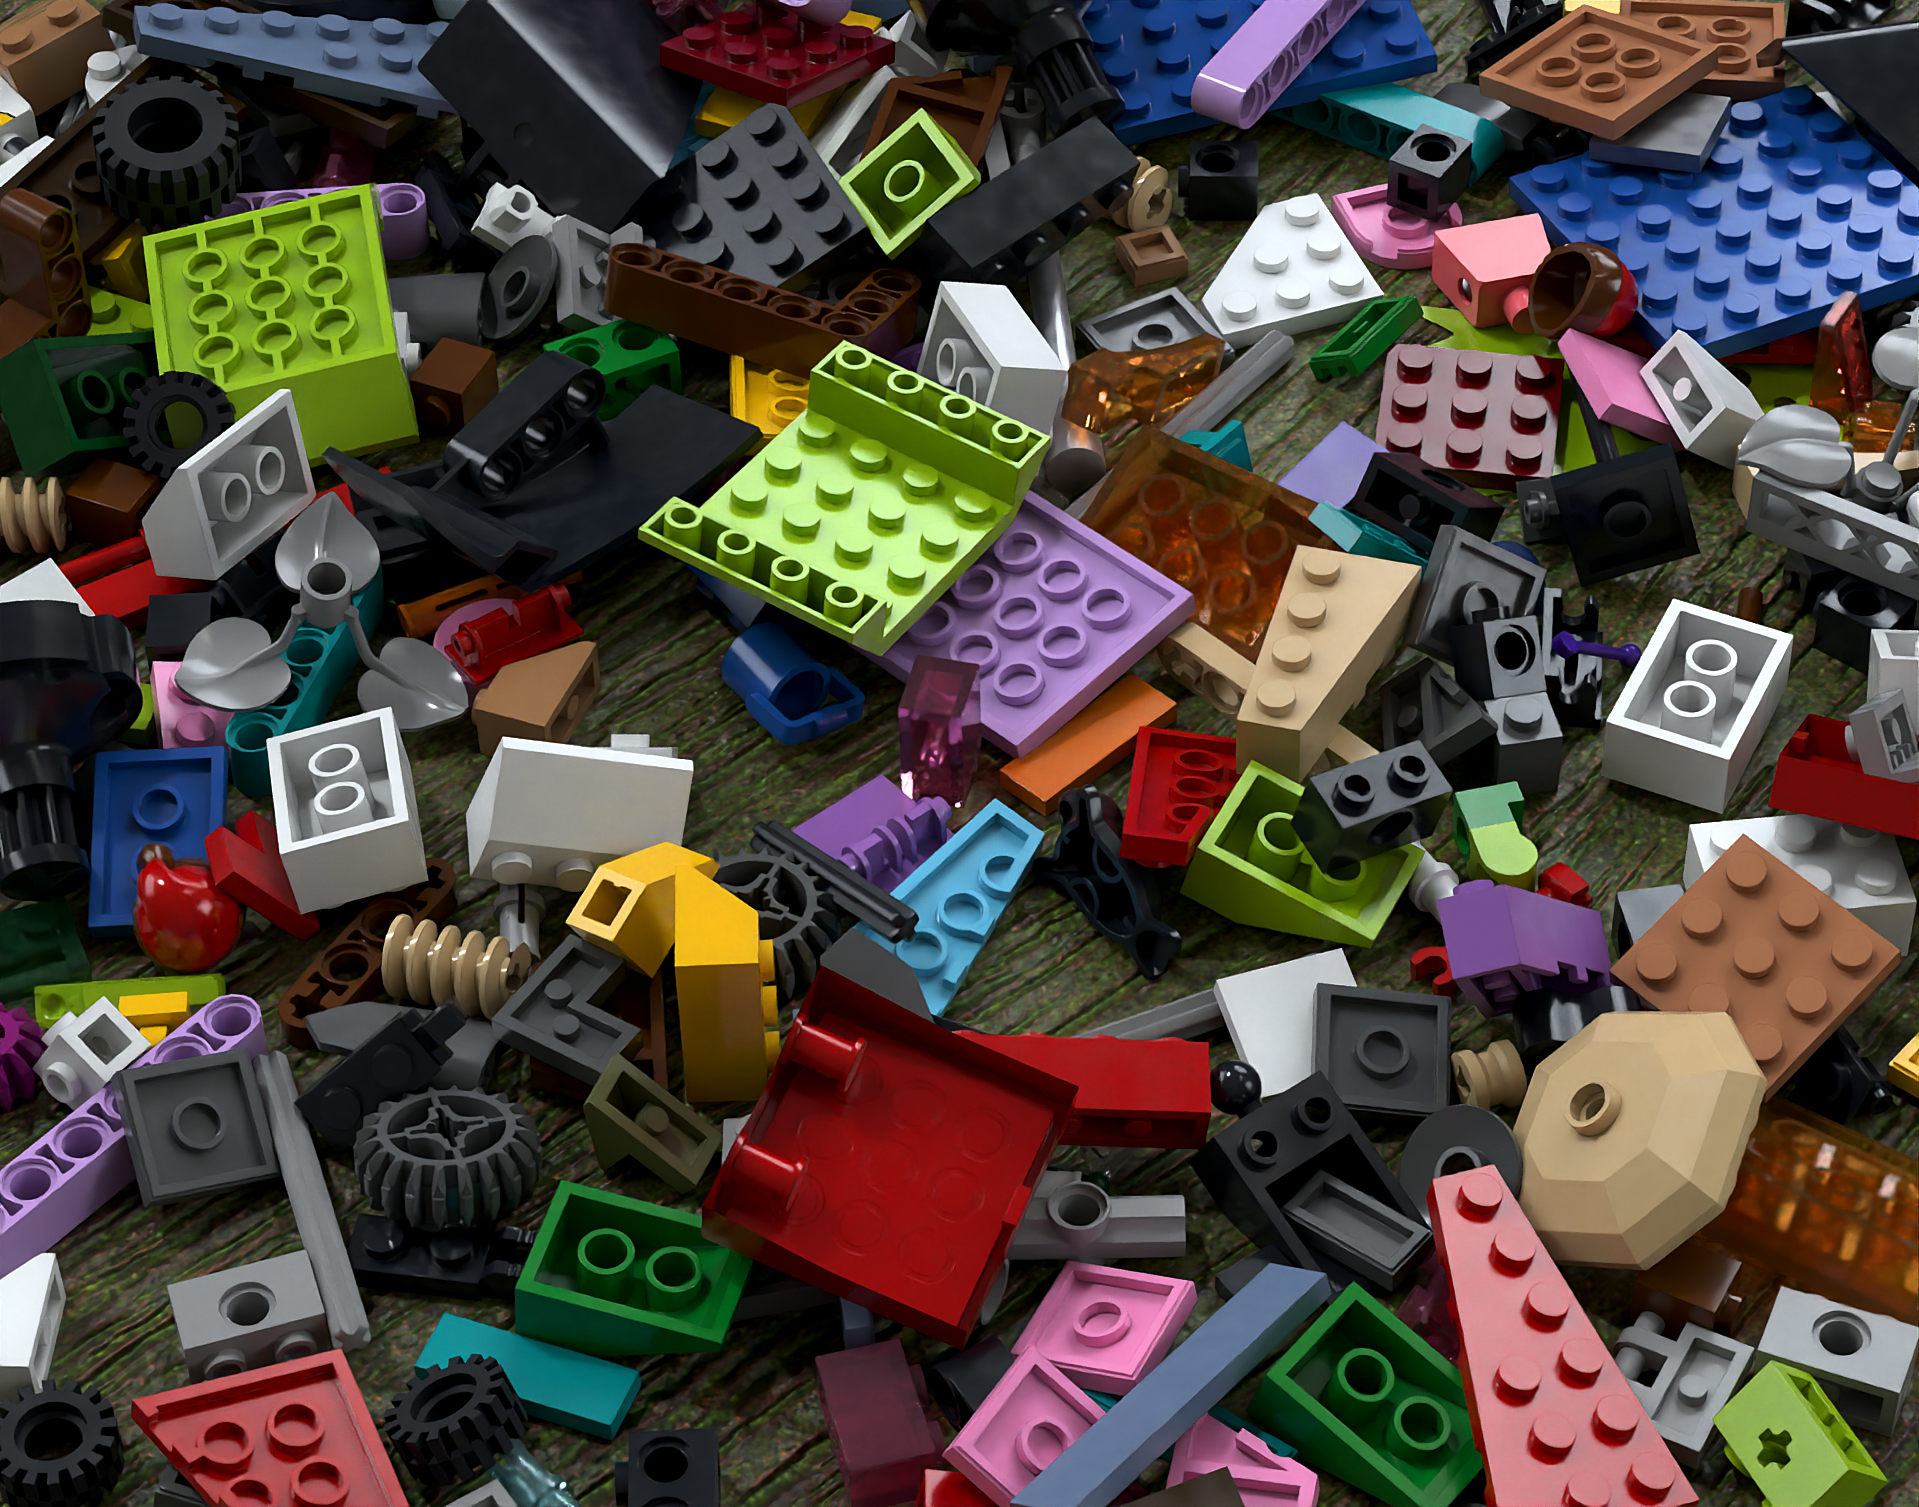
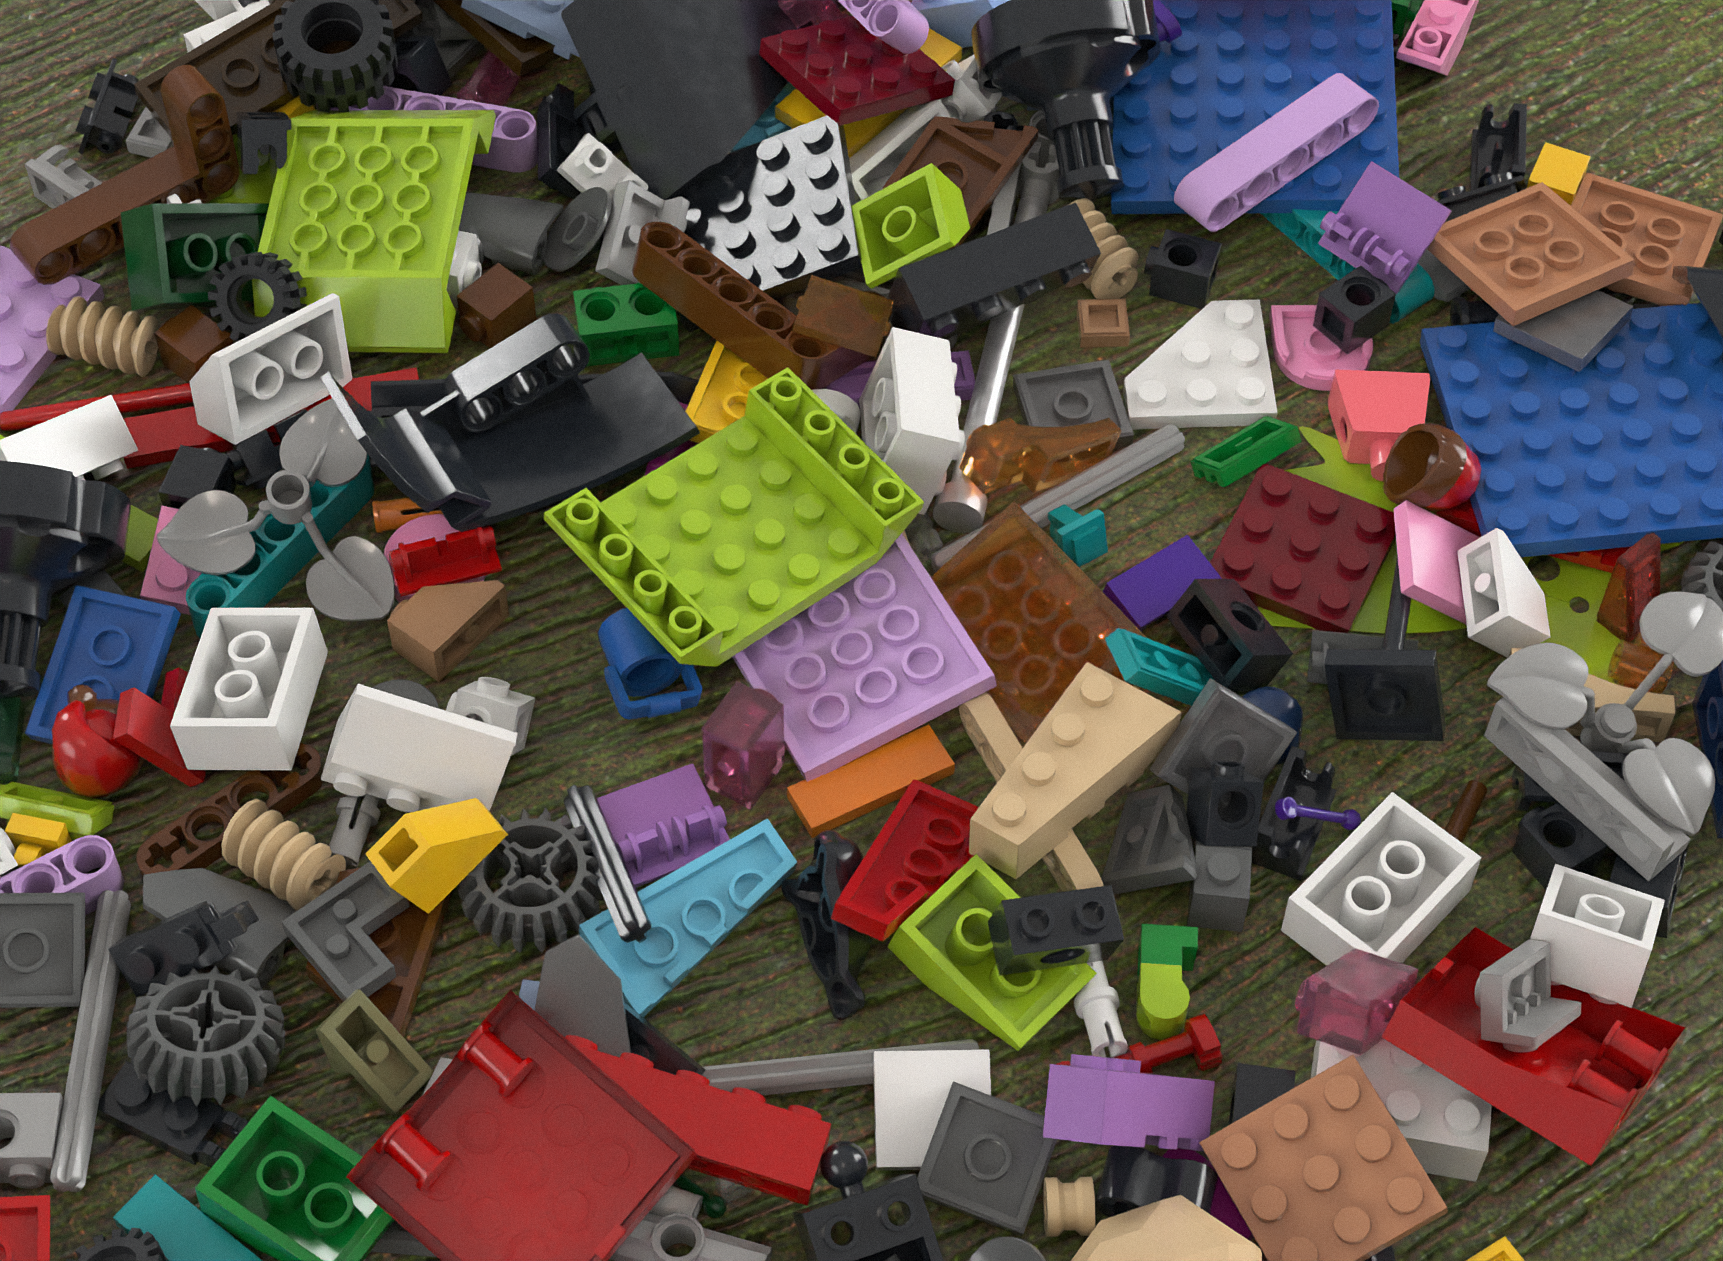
camera: 15 degrees right, 10 degrees up
yellow slope [675,864,781,1103] -> none
none -> black hinge [236,112,291,174]
none -> clear orange piece [792,275,894,357]
none -> clear pink brick [1295,948,1418,1055]
none -> medium lavender hinge [1318,161,1452,294]

